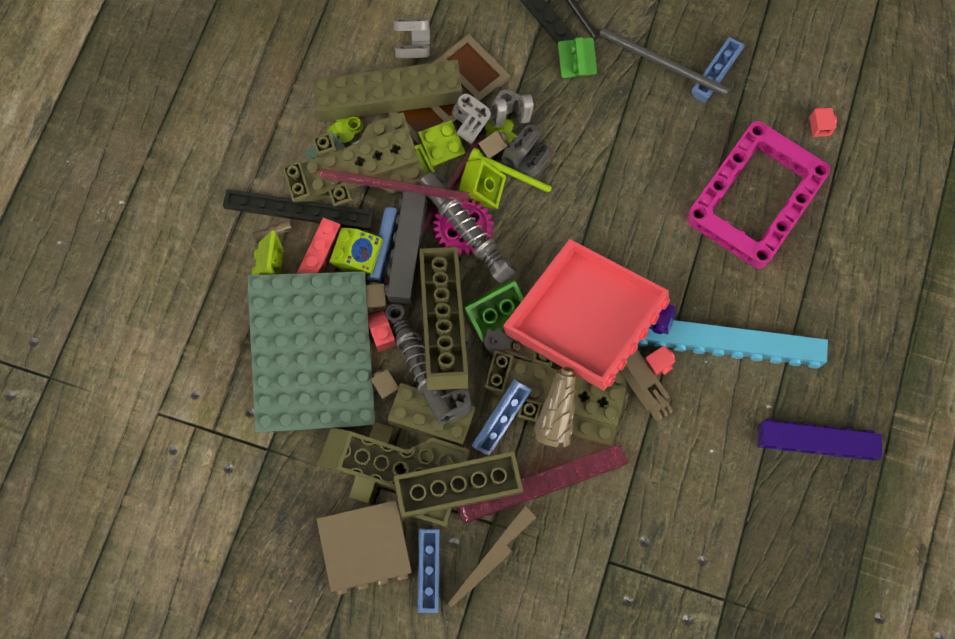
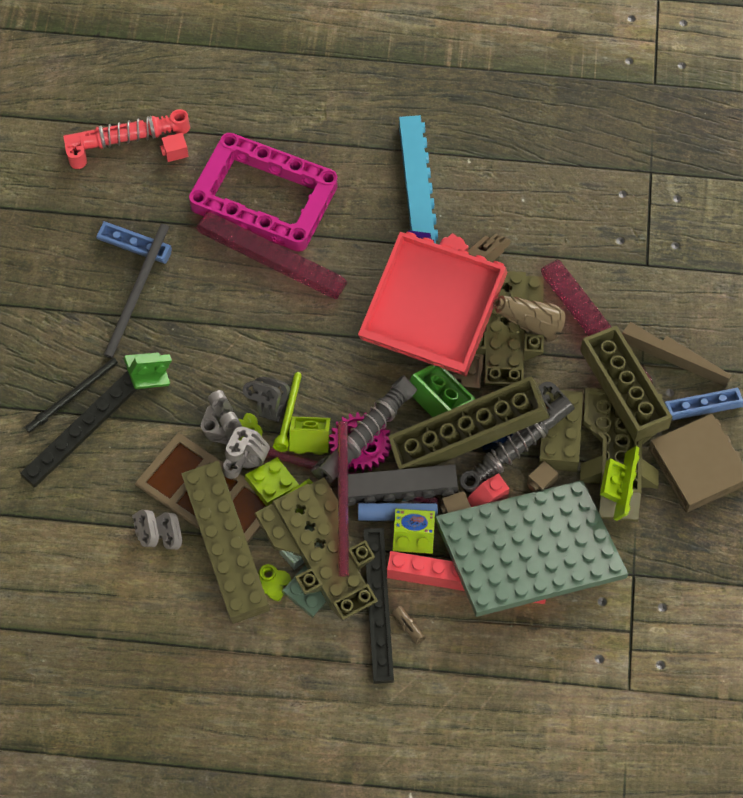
camera: 100 degrees left, 10 degrees down
lime slope [252,230,284,275] -> none
medium blue brick [472,378,532,456] -> none
dark tan brick [478,130,509,159] -> none
dark grey piece [484,328,513,355] -> none
dark purple brick [758,419,882,461] -> none
none -> coral piece [63,109,190,169]
none -> clear pink beam [196,212,347,299]
none -> lime bracket [600,446,640,521]

